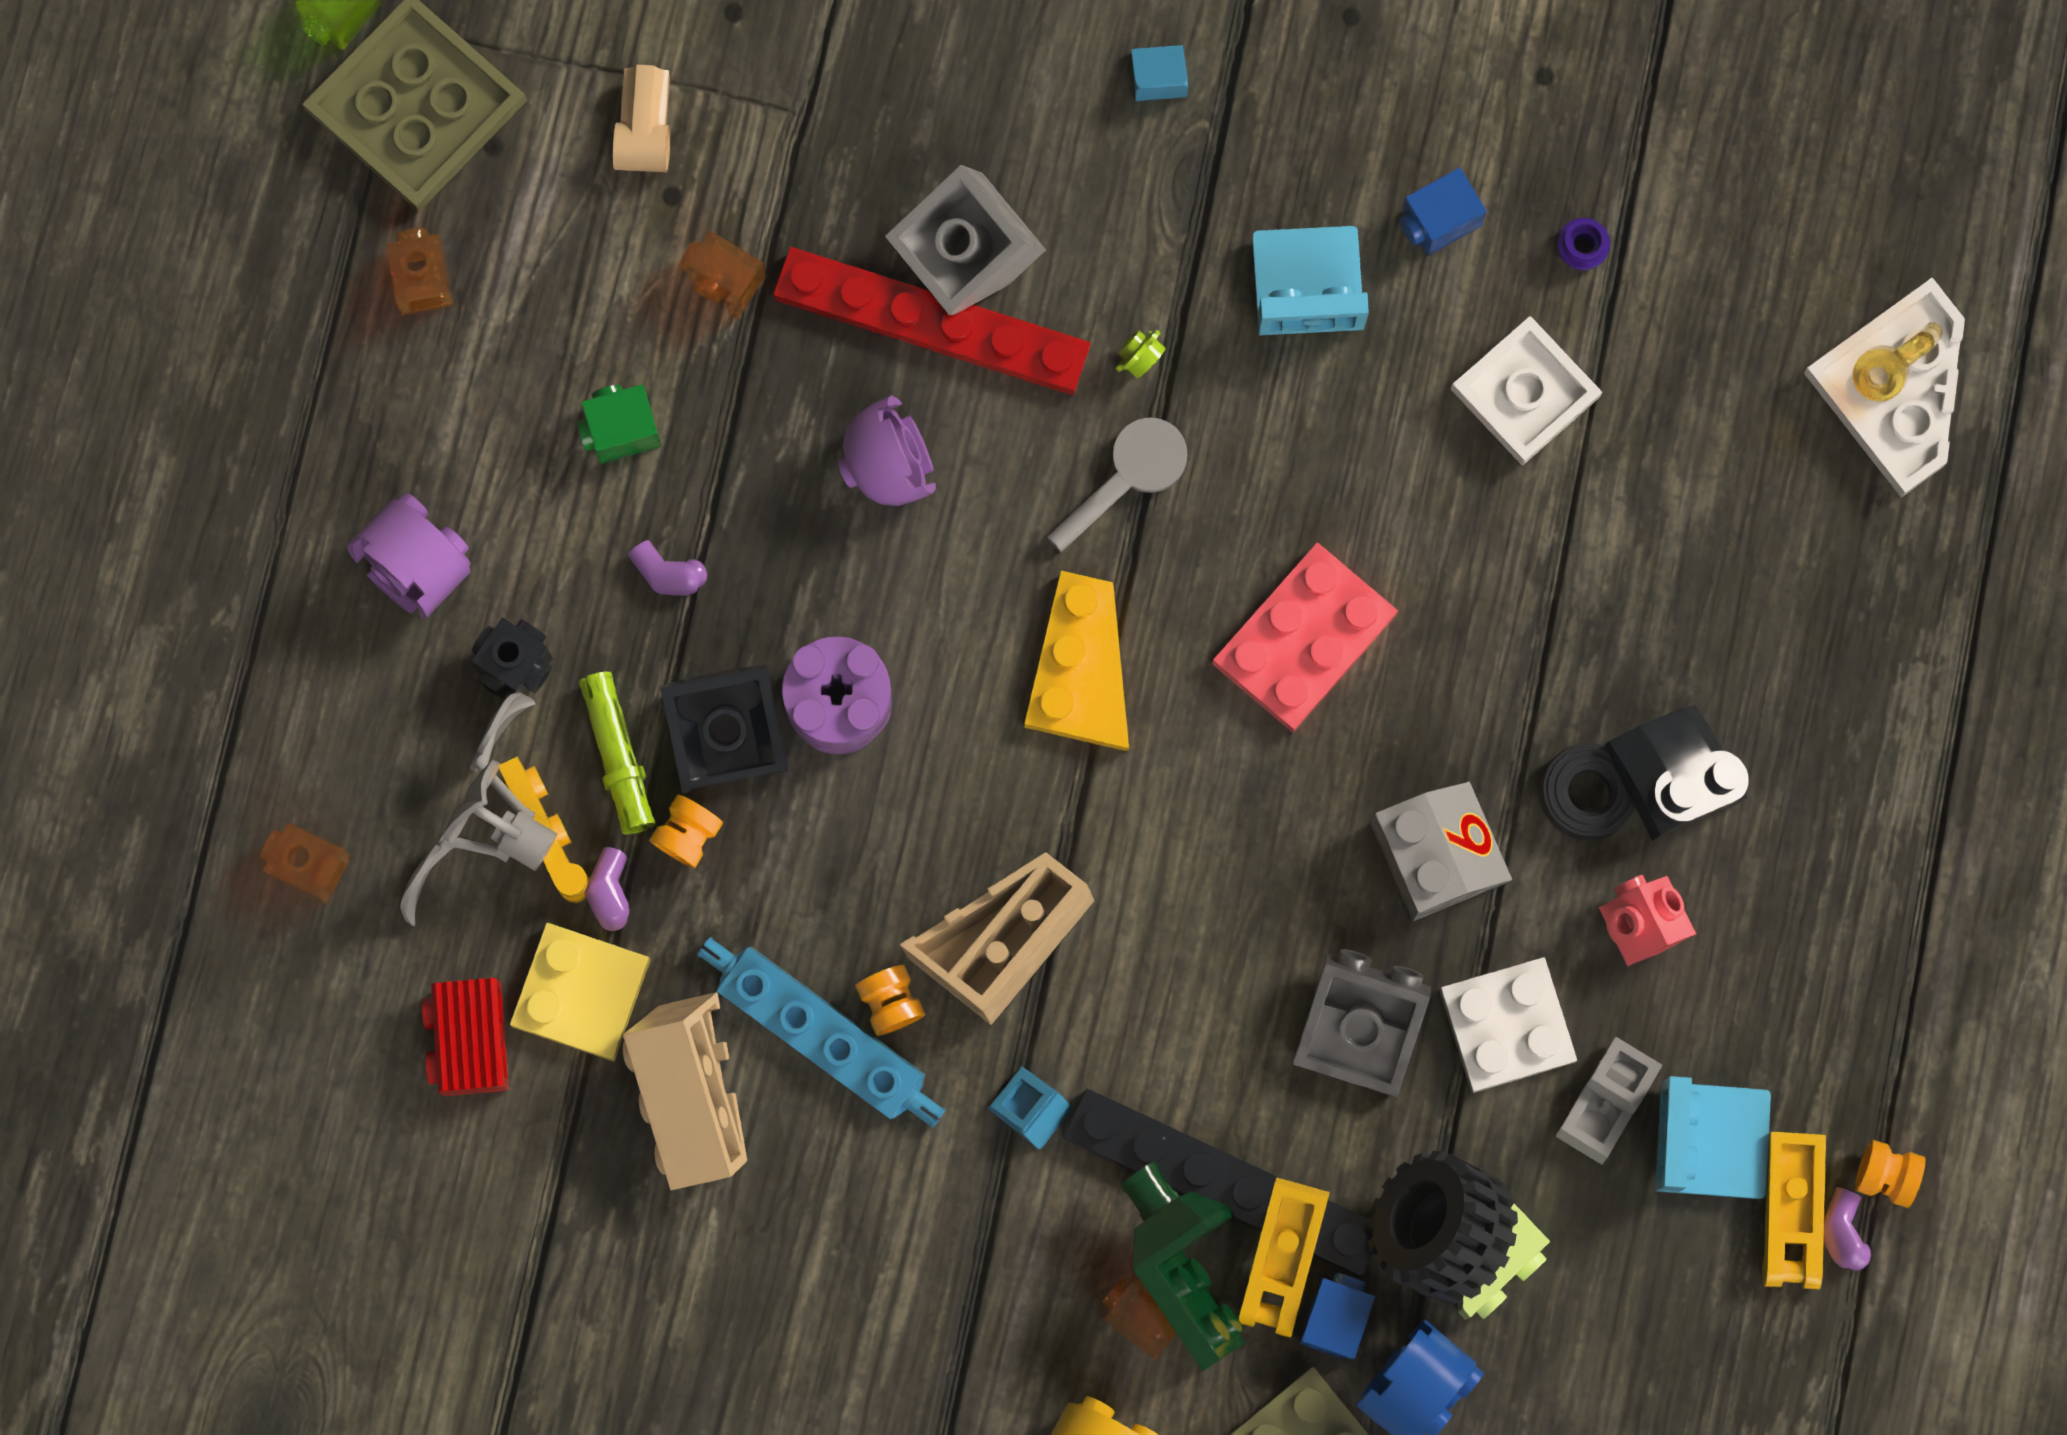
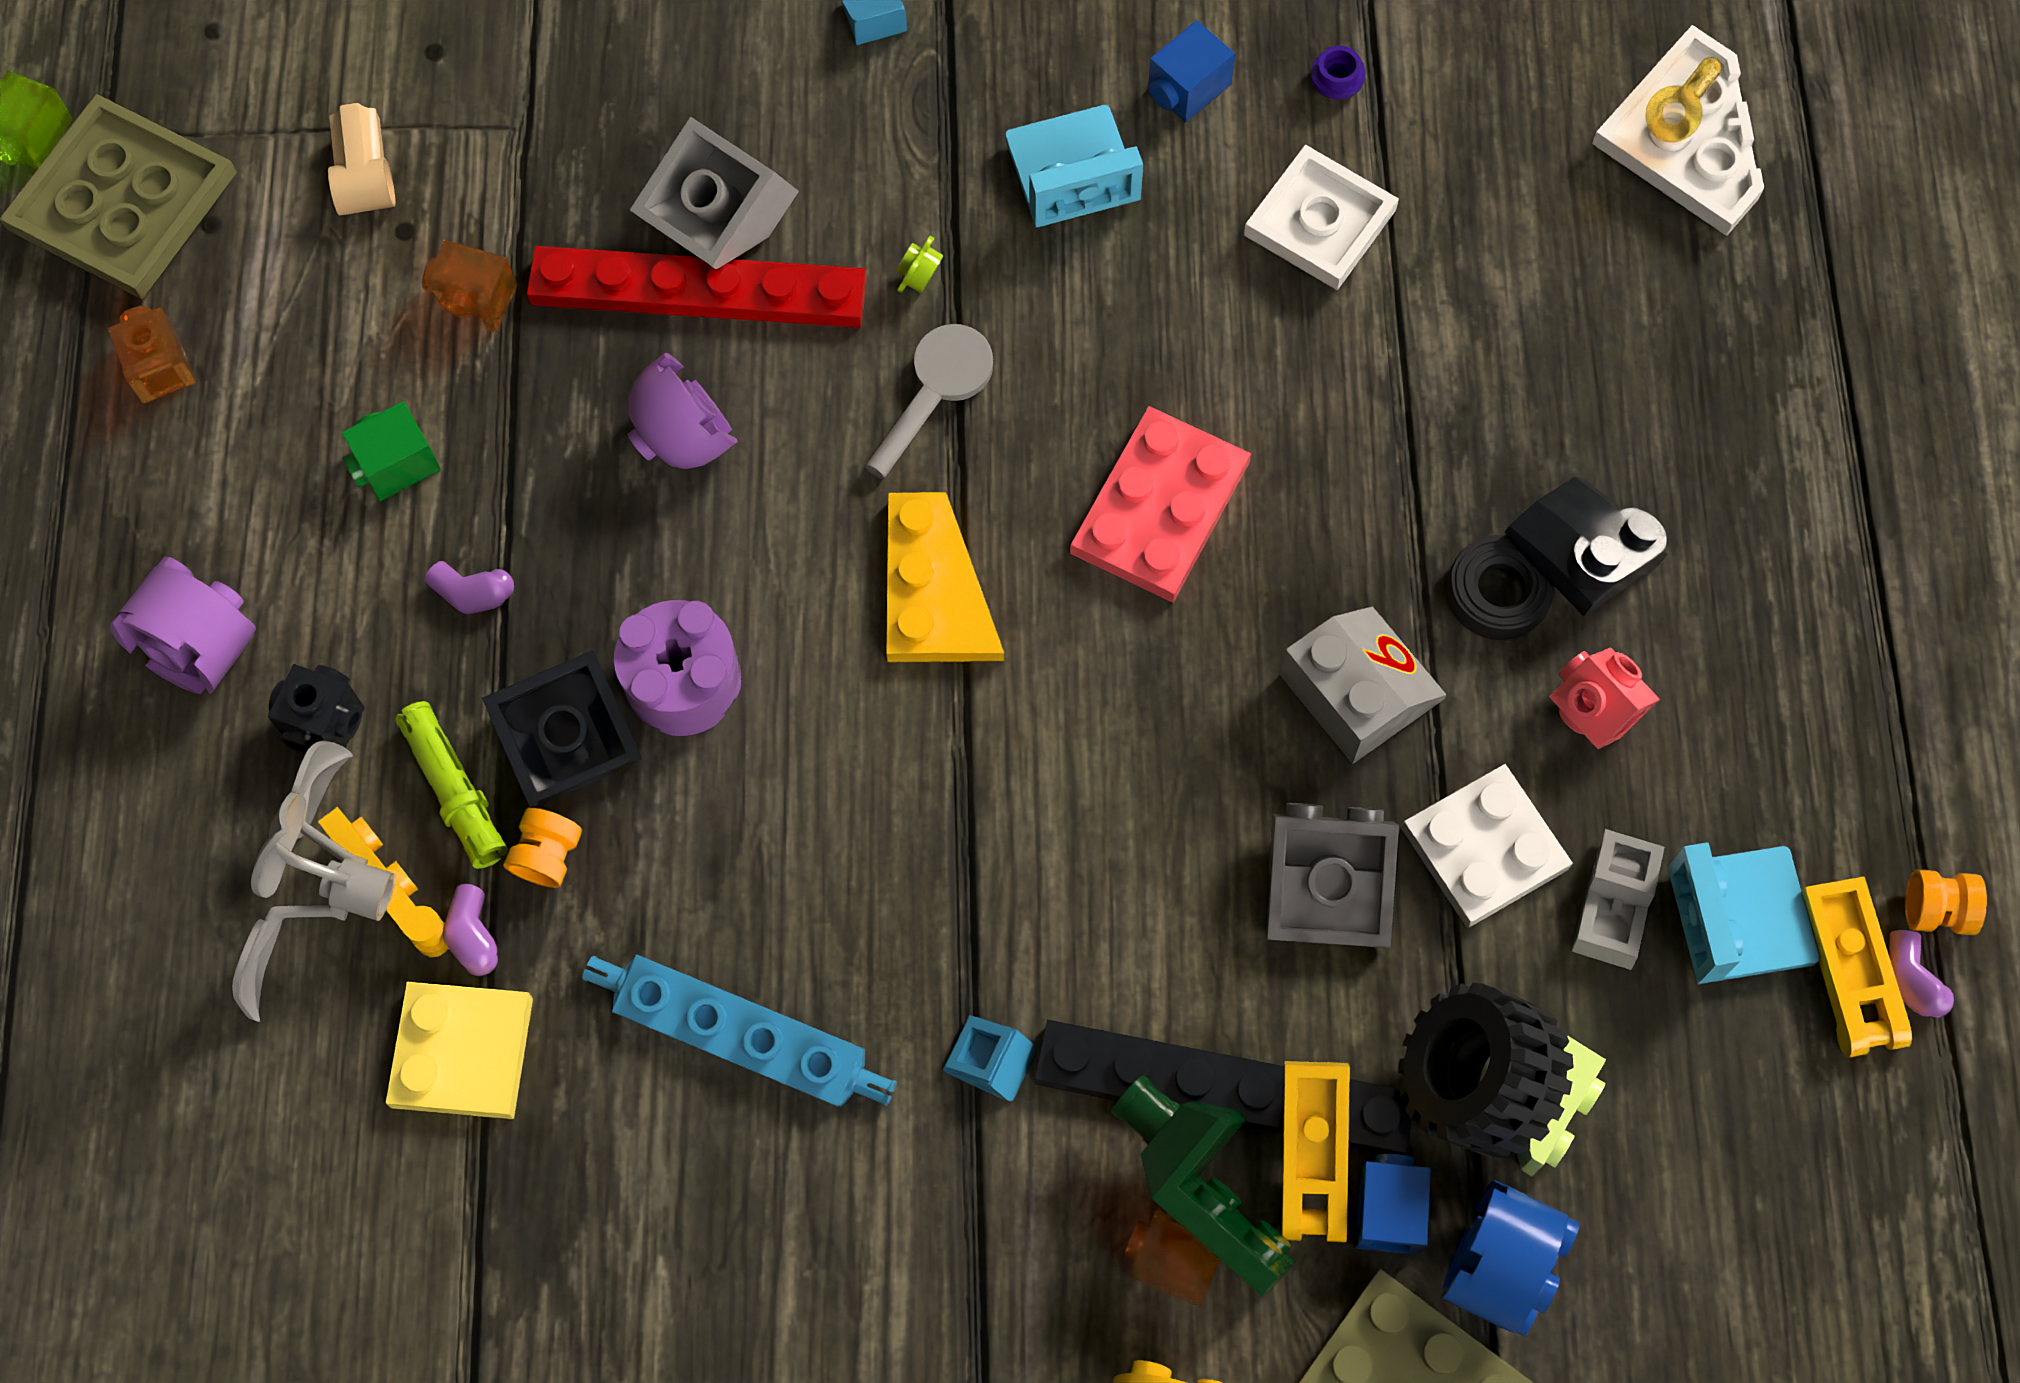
camera: 10 degrees left, 10 degrees down
clear orange brick [260,823,352,905] -> none
red brick [422,977,509,1096] -> none
tan wedge [623,992,747,1190] -> none
light orange wheel [855,964,925,1036] -> none
tan wedge [900,852,1094,1025] -> none

